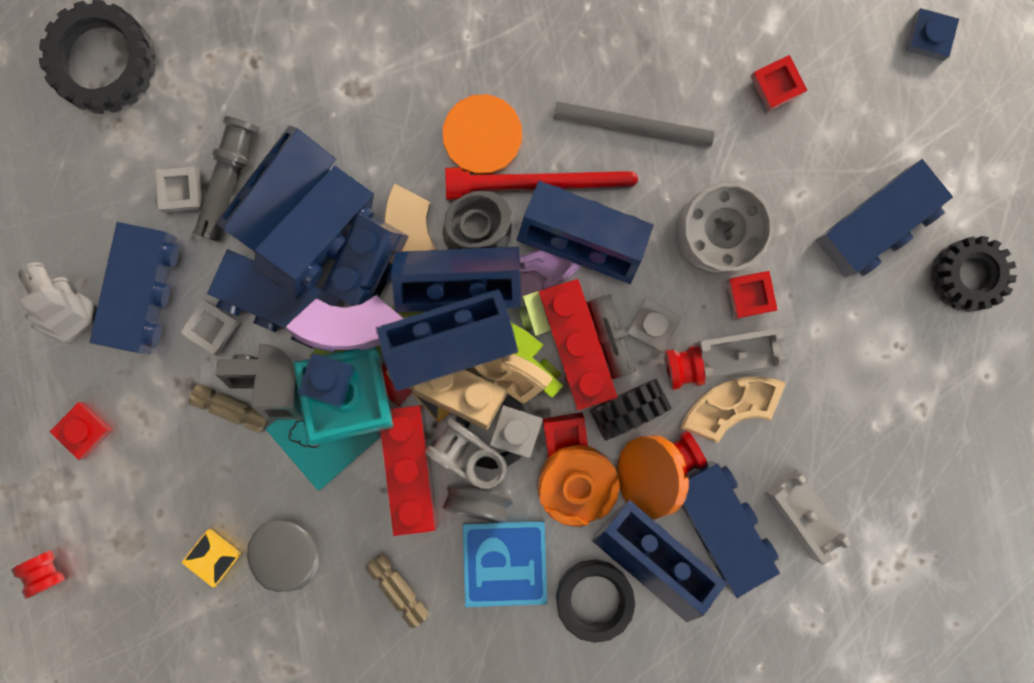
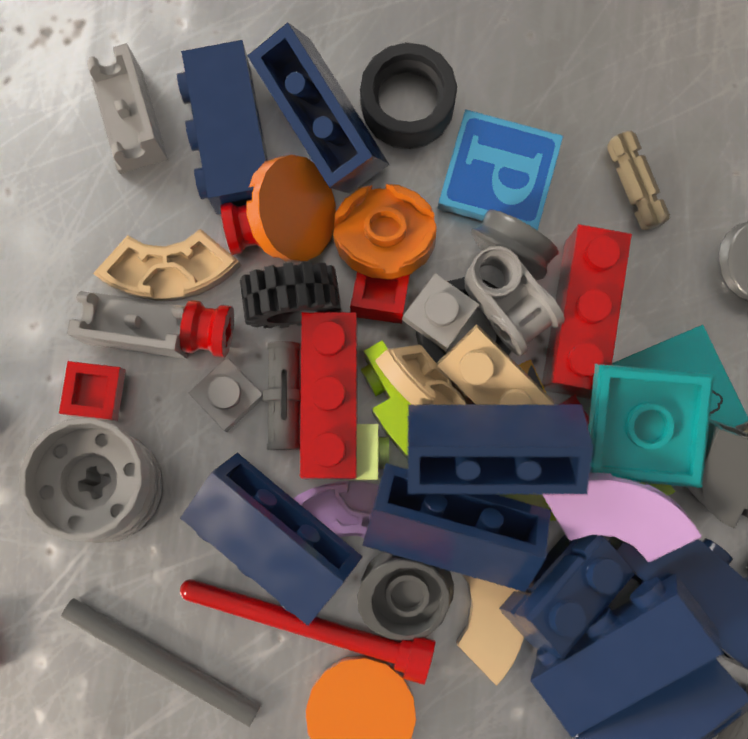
camera: 160 degrees left, 5 degrees down
dark blue plate [298,353,355,409] -> none

